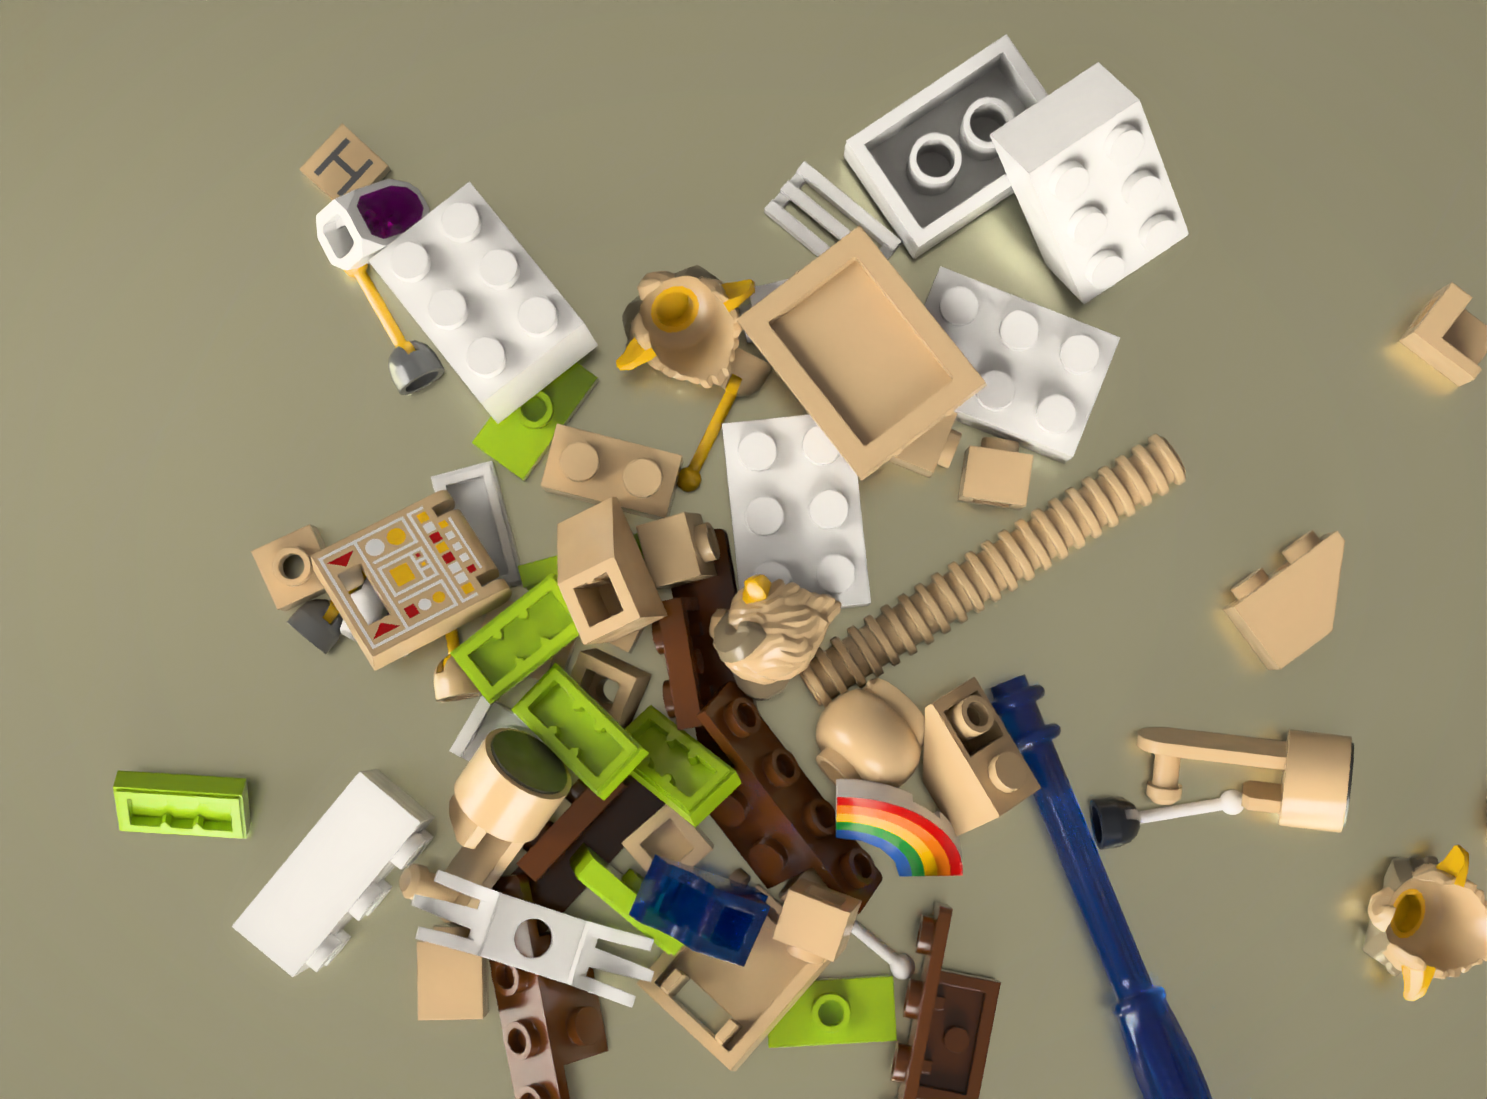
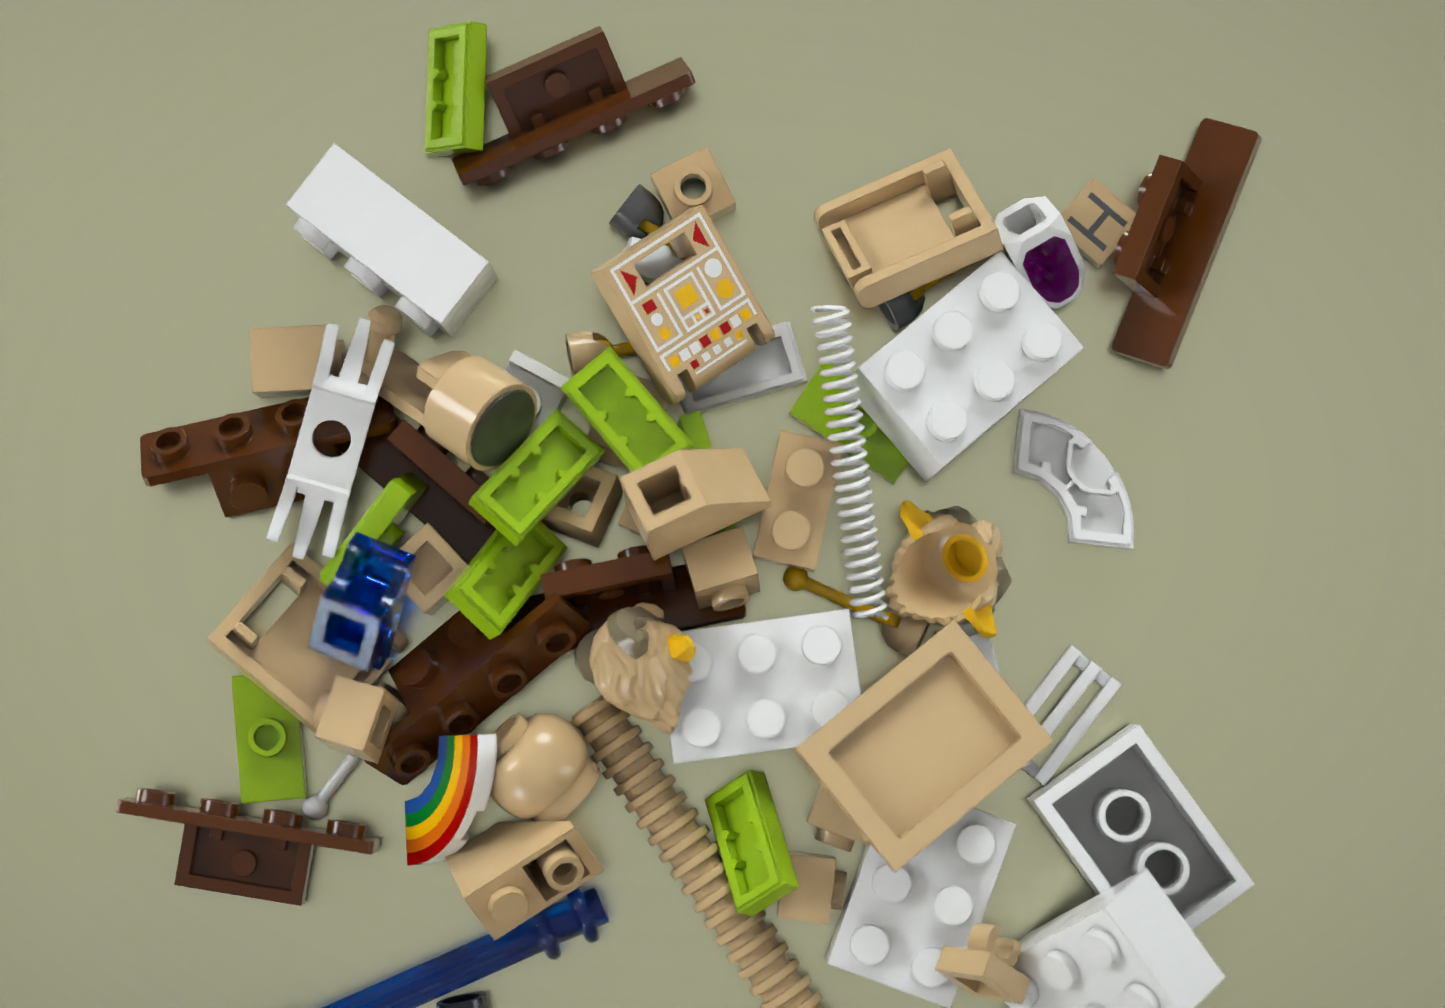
camera: 90 degrees right, 0 degrees up
none -> reddish brown bracket [452,26,696,186]
none -> lime plate [705,769,799,916]
none -> white piece [811,305,889,620]
none -> tan container [814,148,1004,308]
none -> tan tile [935,923,1031,1004]
none -> white tile [1012,409,1135,550]
none -> reddish brown bracket [1112,118,1262,369]

